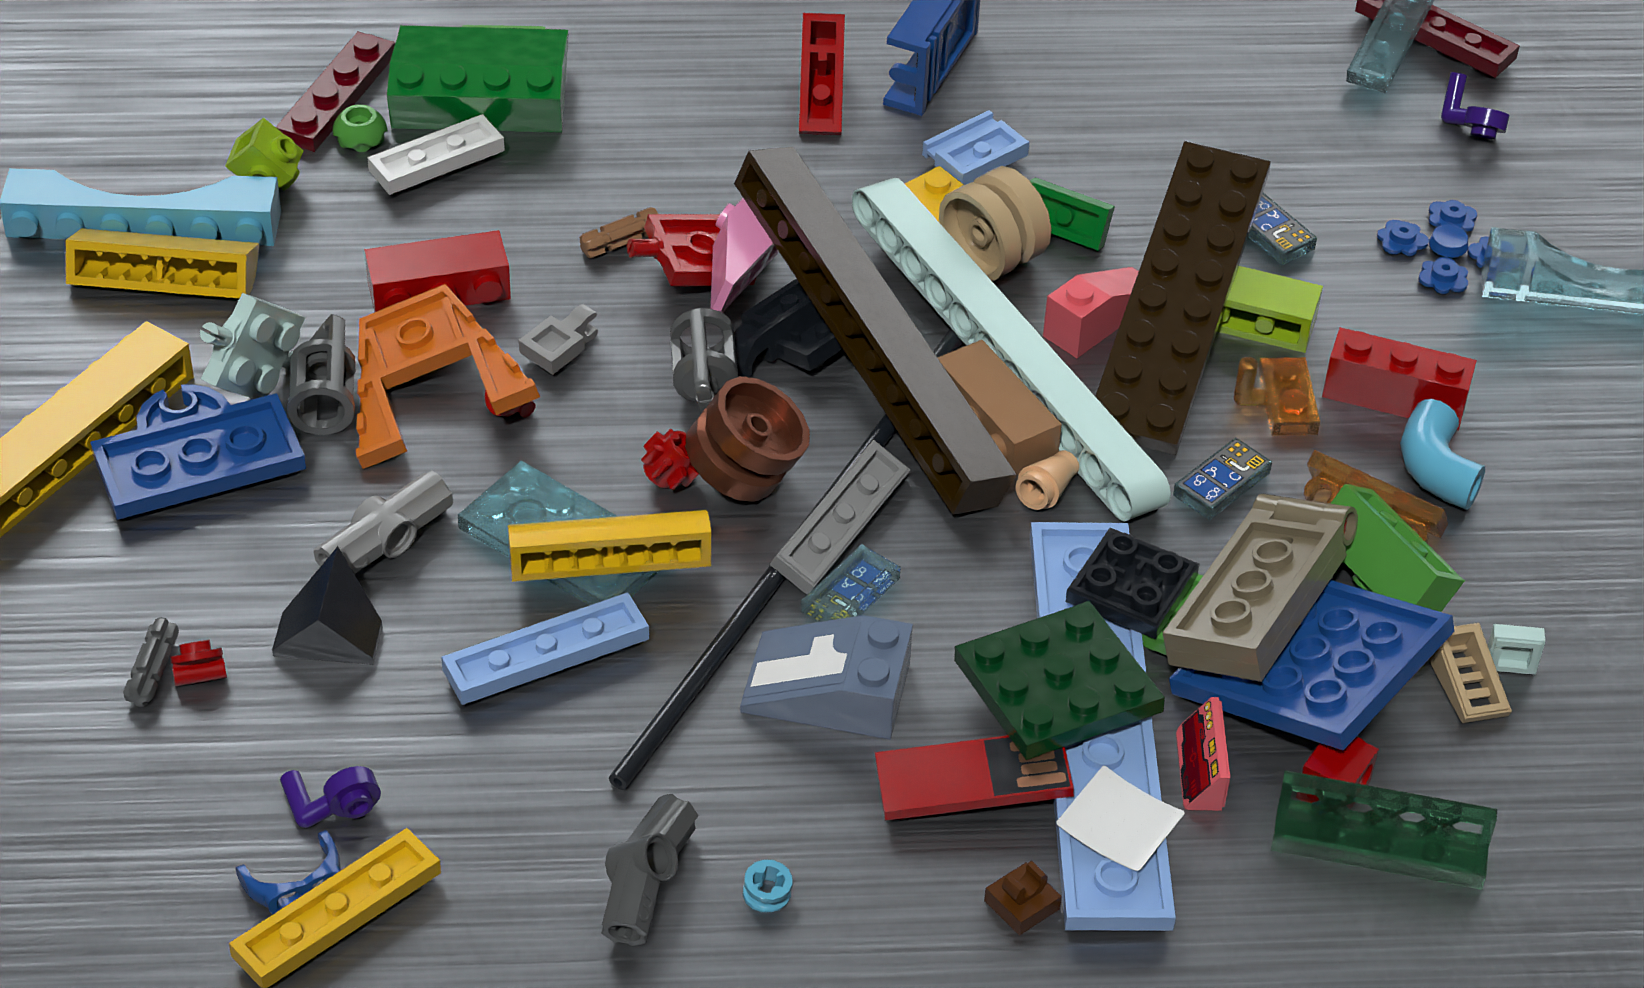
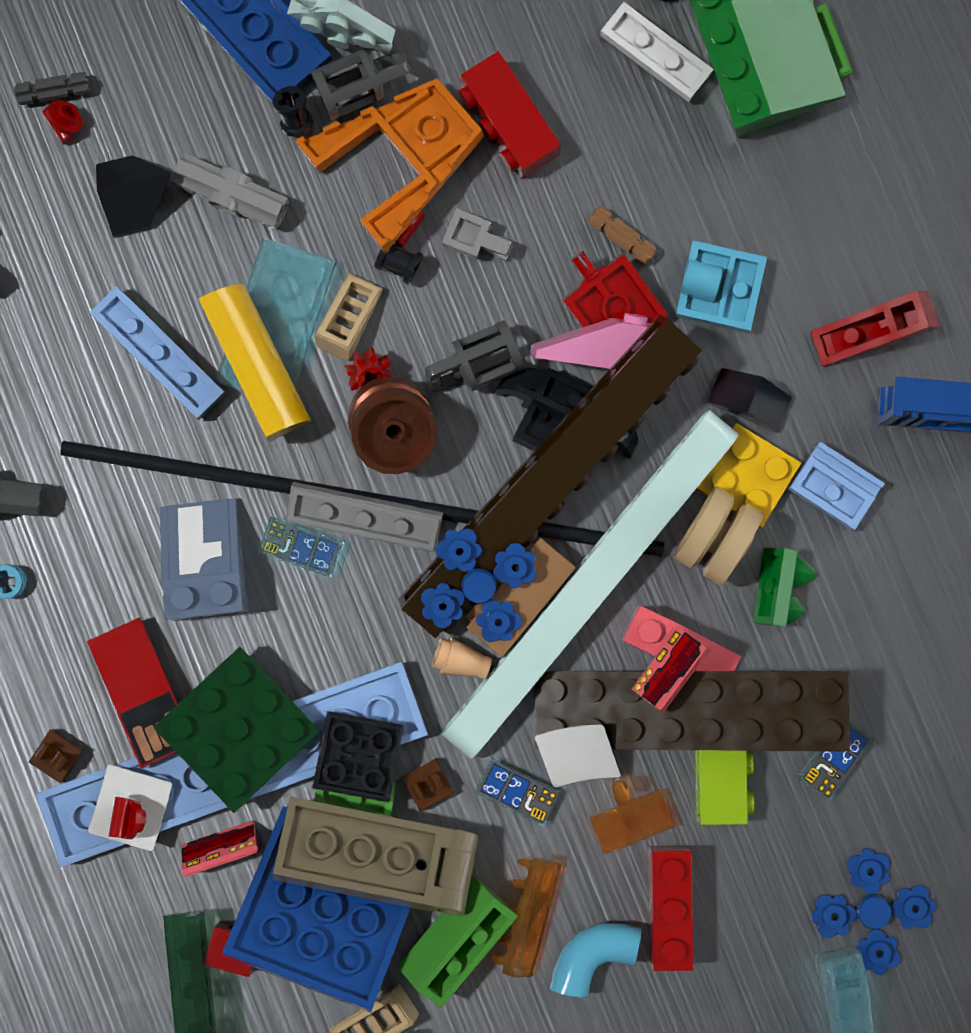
camera: 75 degrees right, 40 degrees up
none -> red plate [108,797,146,840]
none -> black bush [272,86,314,137]
none -> tan slope [315,273,383,361]
none -> black bush [374,242,423,285]
none -> reddish brown tile [402,758,454,811]
none -> blue plant [421,528,536,642]
none -> white sticker [535,725,621,788]
none -> slope [632,626,710,713]
none -> medium azure plate [675,240,767,333]
none -> black slope [707,368,792,433]

